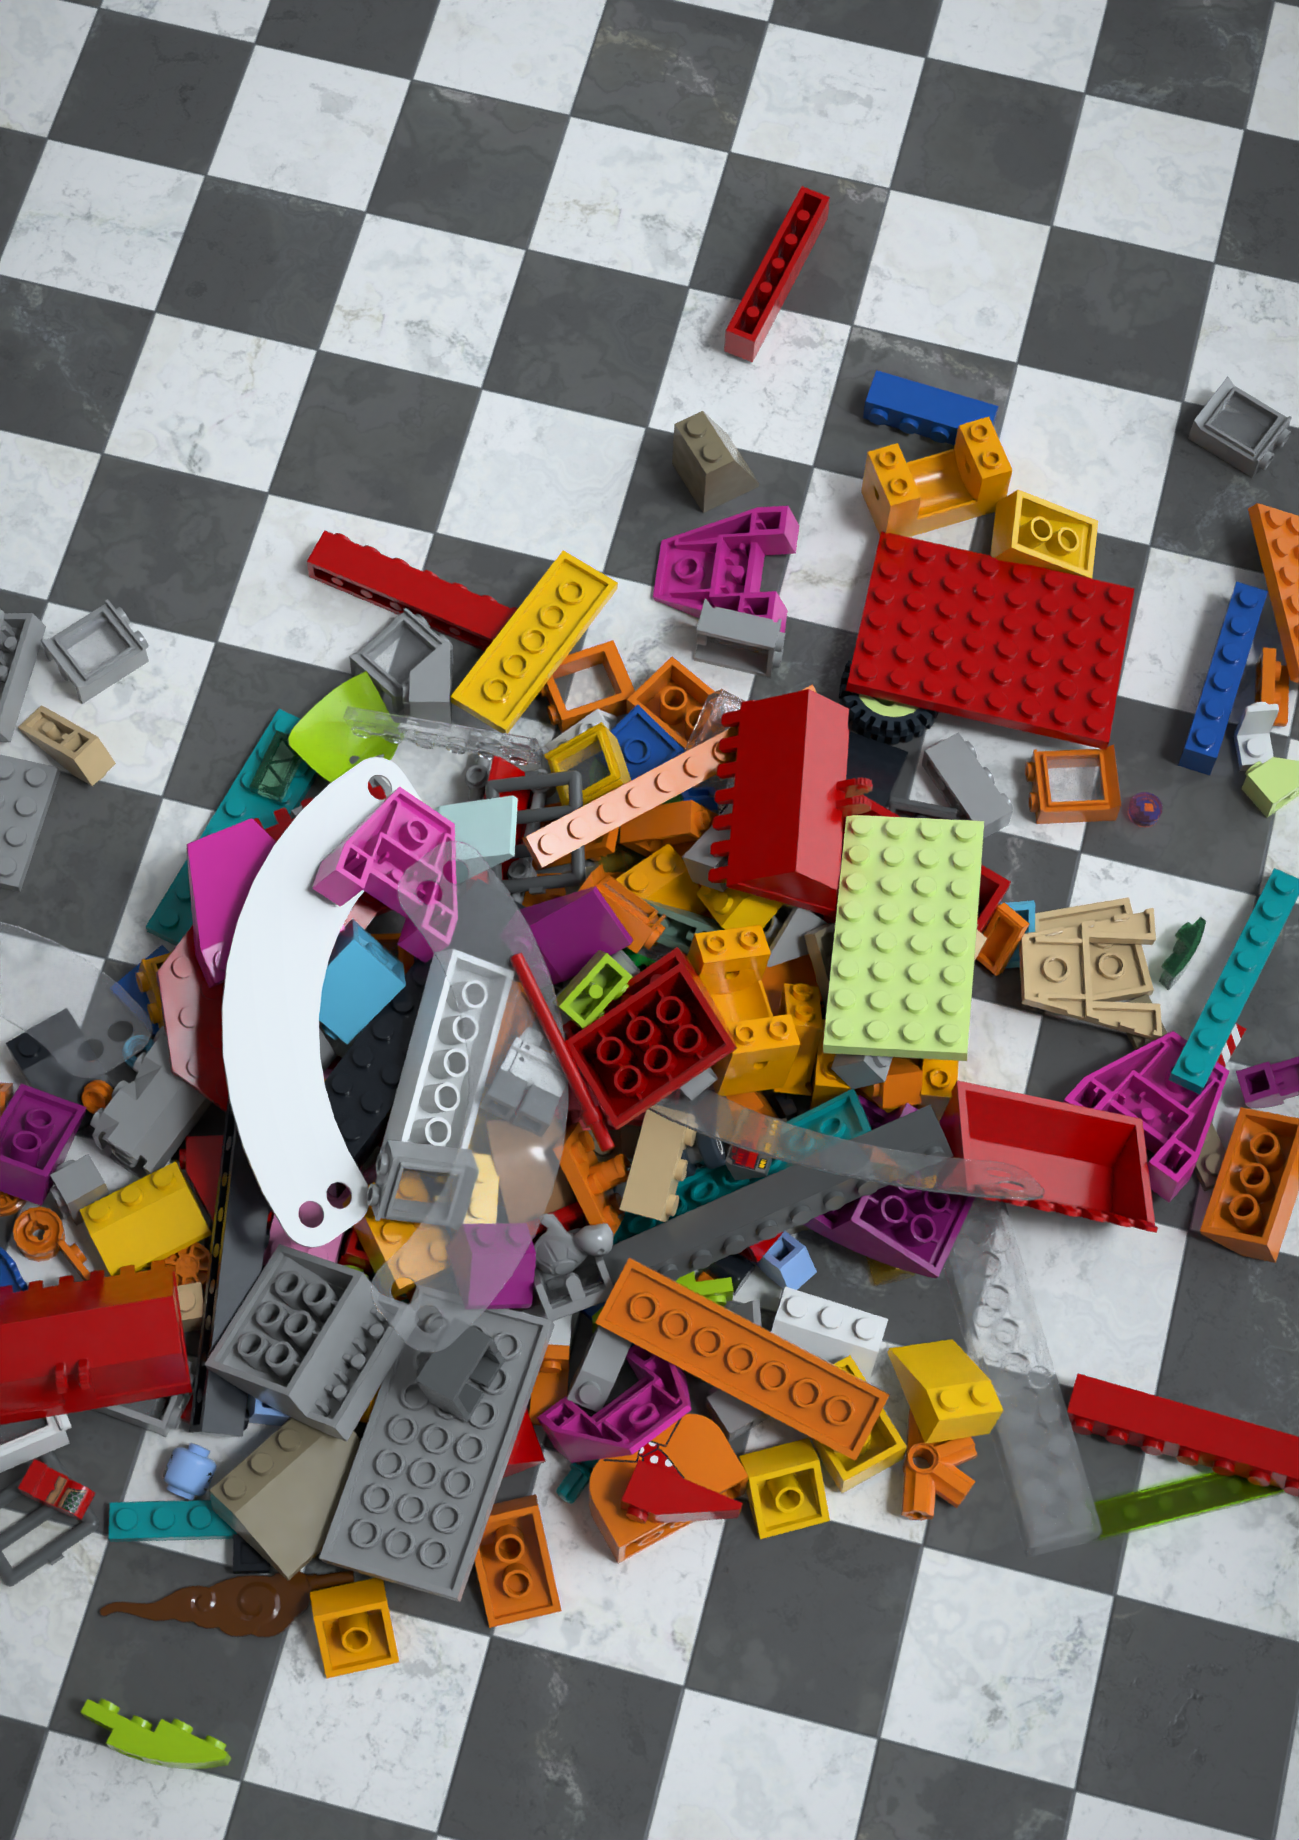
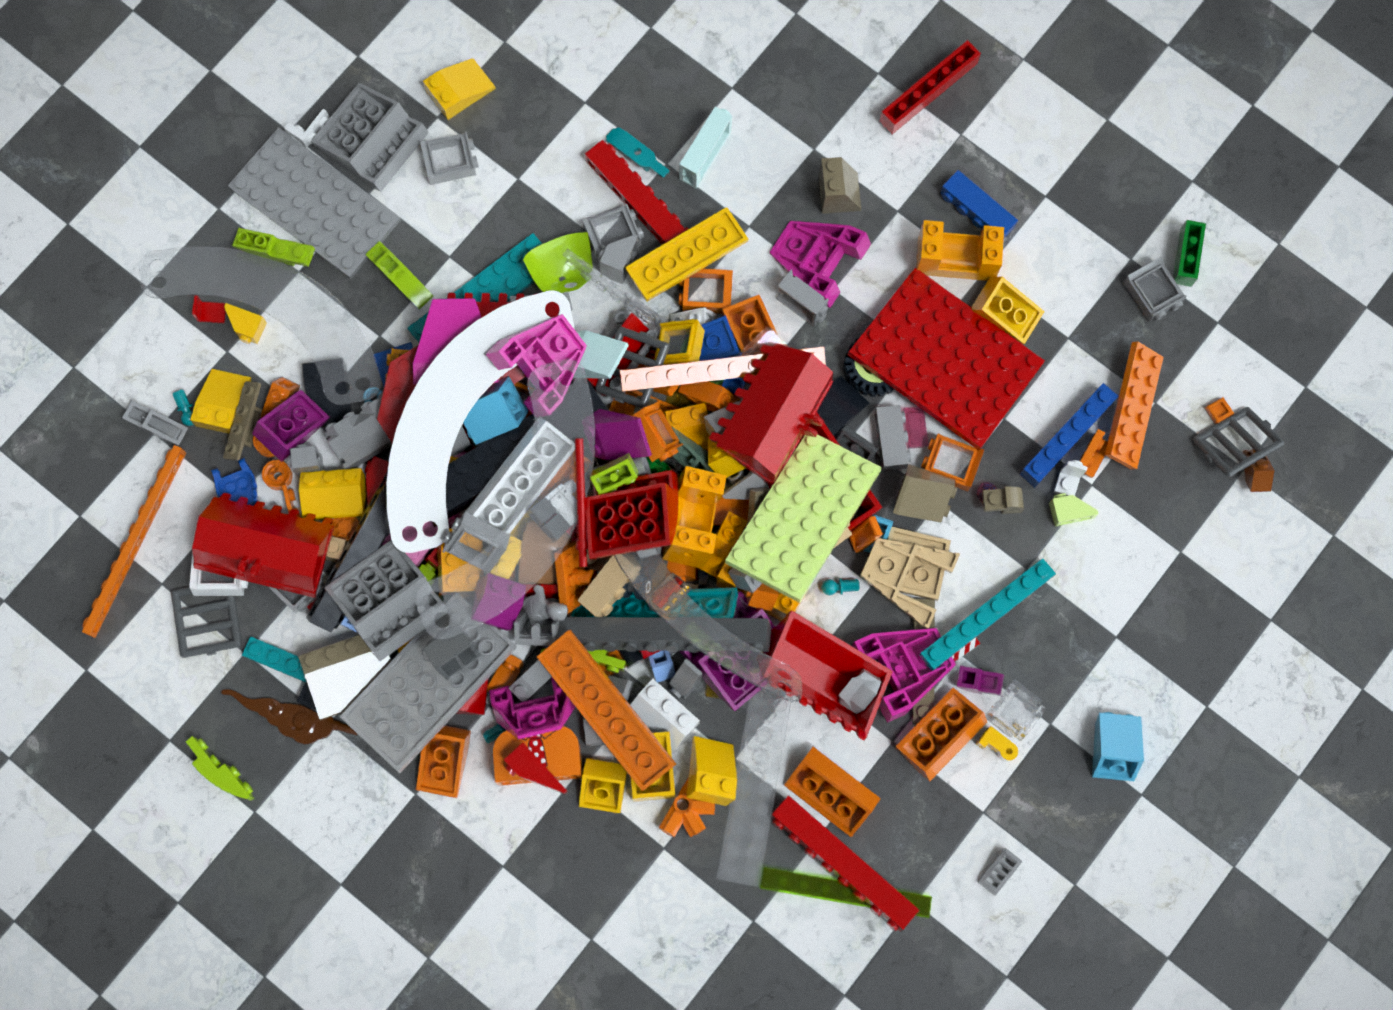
camera: 25 degrees right, 10 degrees up
tan slope [18,705,116,786] -> none
red leg [18,1459,96,1520] -> none
orange plate [82,1080,113,1114] -> none
light blue head [163,1442,216,1500] -> none
clear green tile [250,731,302,803] -> none
light orange slope [310,1578,399,1679] -> none
clear green slope [1159,917,1206,991] -> none
none -> lime slope [365,241,433,310]
none -> yellow slope [423,58,496,120]
none -> teal piece [606,127,670,178]
none -> light grey slope [669,659,702,700]
none -> light aqua window [679,107,732,188]
none -> orange slope [784,747,881,837]
none -> teal axle [821,578,860,596]
none -> light grey slope [838,669,881,714]
none -> dark tan slope [893,464,958,523]
none -> clear pink tile [903,407,929,449]
none -> dark tan brick [982,487,1024,514]
none -> green brick [1173,220,1206,287]

